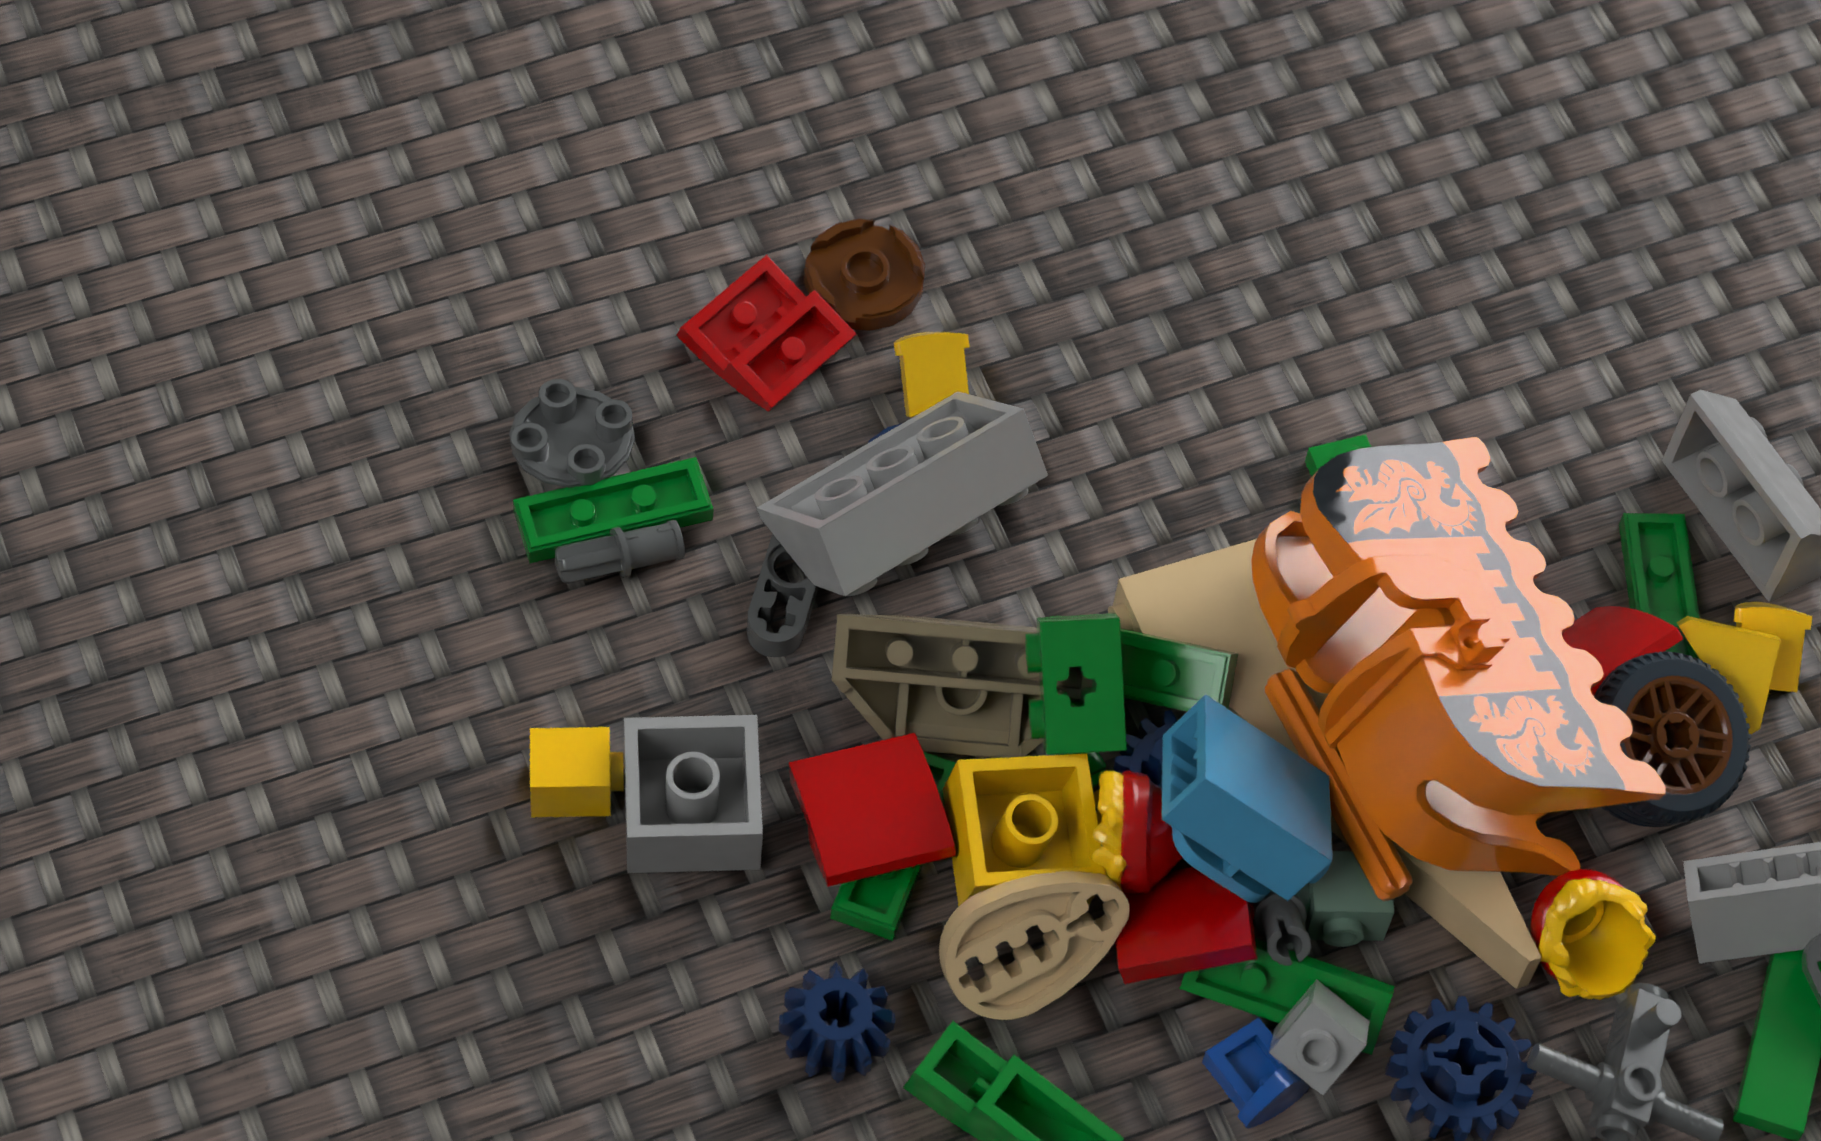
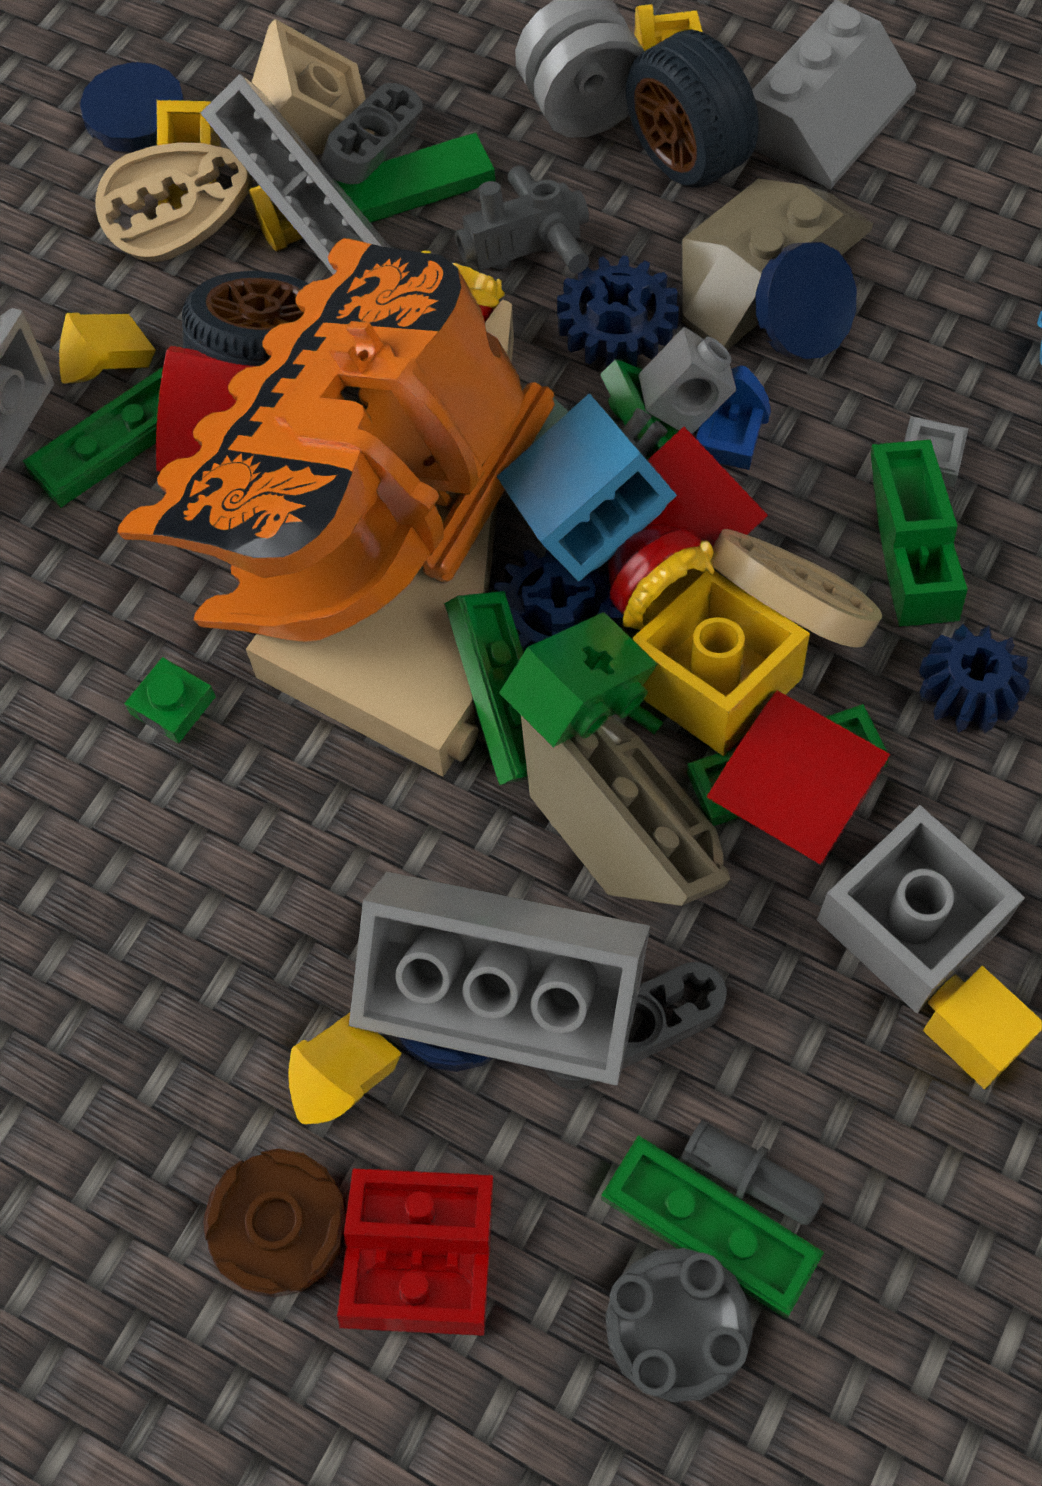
camera: 120 degrees left, 5 degrees up
yellow slope [1676,616,1781,734] -> none

